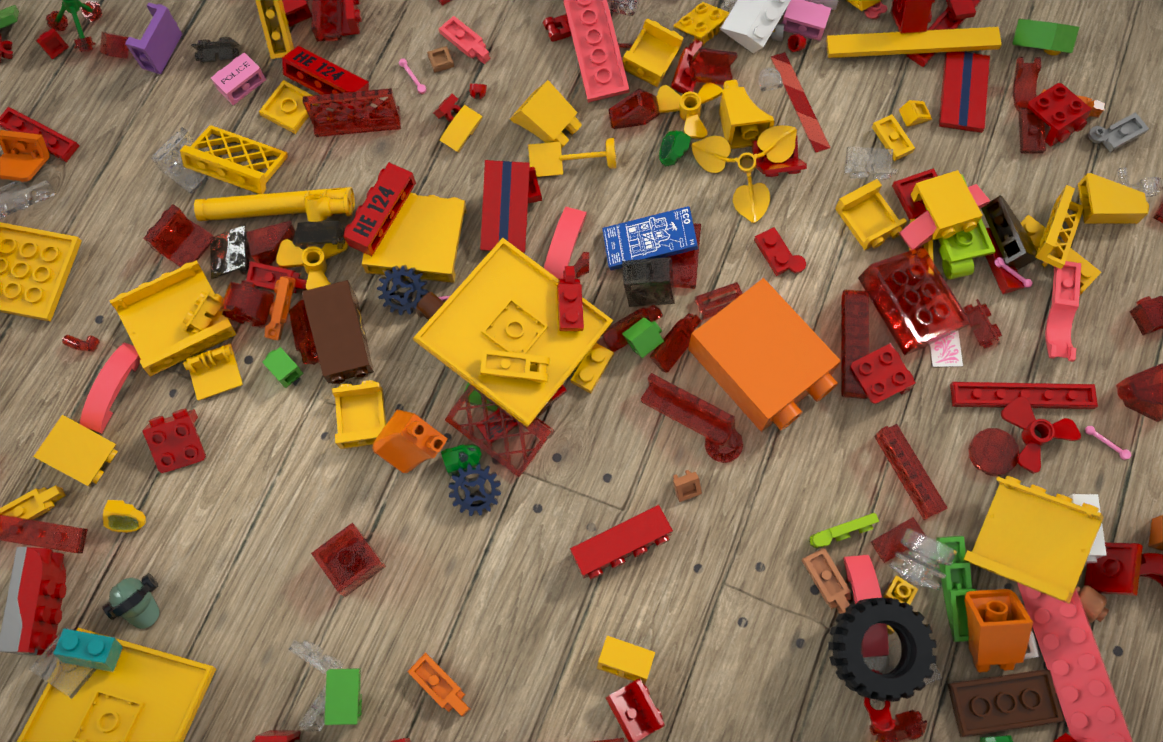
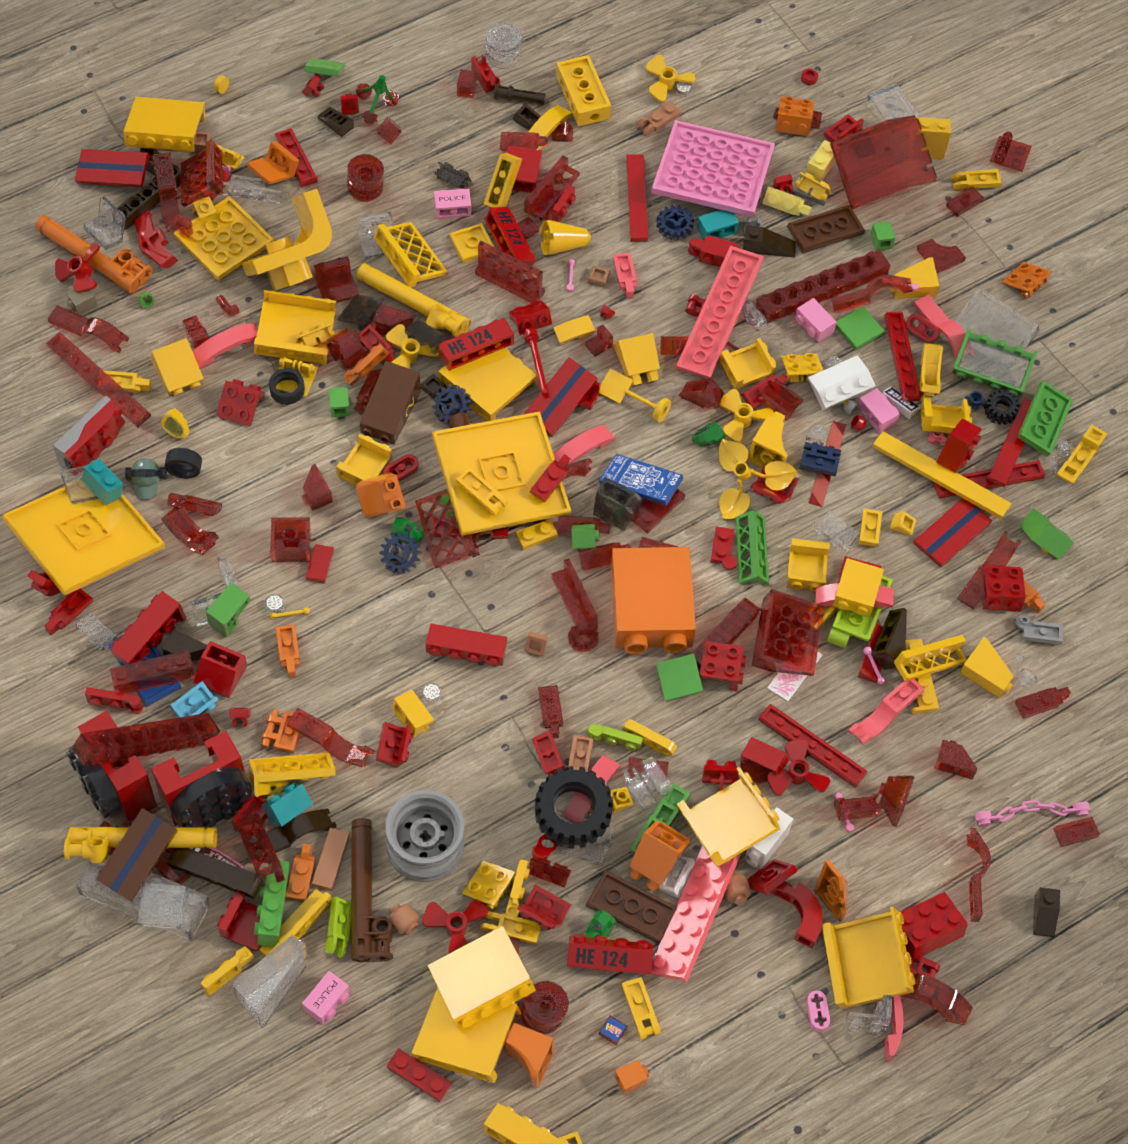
camera: 30 degrees right, 10 degrees down
medium lavender panel [125,3,182,74] -> none
red tile [433,93,461,122] -> none
clear red fence [874,424,948,521] -> none
clear red hinge [963,299,1002,349] -> none
none -> clear red arch [161,507,219,555]
none -> black tyre [165,448,202,479]
none -> clear red hinge [167,493,222,516]
none -> clear red leg [182,315,209,350]
none -> yellow piece [241,189,332,291]
none -> tile [265,594,285,613]
none -> black tyre [269,368,305,405]
none -> yellow hinge [269,607,310,619]
none -> clear red slope [302,464,333,511]
none -> red tile [306,544,334,583]
none -> dark brown slope [317,107,354,137]
none -> clear red wheel [347,154,384,202]
none -> red plate [384,454,419,482]
none -> dark brown tile [420,374,446,399]
none -> tile [422,683,442,704]
none -> red bracket [509,300,552,335]
none -> clear red tile [517,216,539,239]
none -> red piece [524,328,548,395]
none -> red hinge [532,731,566,775]
none -> clear red hinge [538,685,563,738]
none -> yellow cone [540,220,591,255]
none -> clear red panel [585,325,613,357]
none -> yellow beam [622,719,677,757]
none -> bright green tile [656,653,704,702]
none -> clear red panel [661,336,688,355]
none -> red hips [702,760,739,790]
none -> bright green fence [736,510,769,585]
none -> red hinge [741,737,789,775]
none -> dark blue plate [799,442,841,477]
none -> clear red hinge [834,794,883,821]

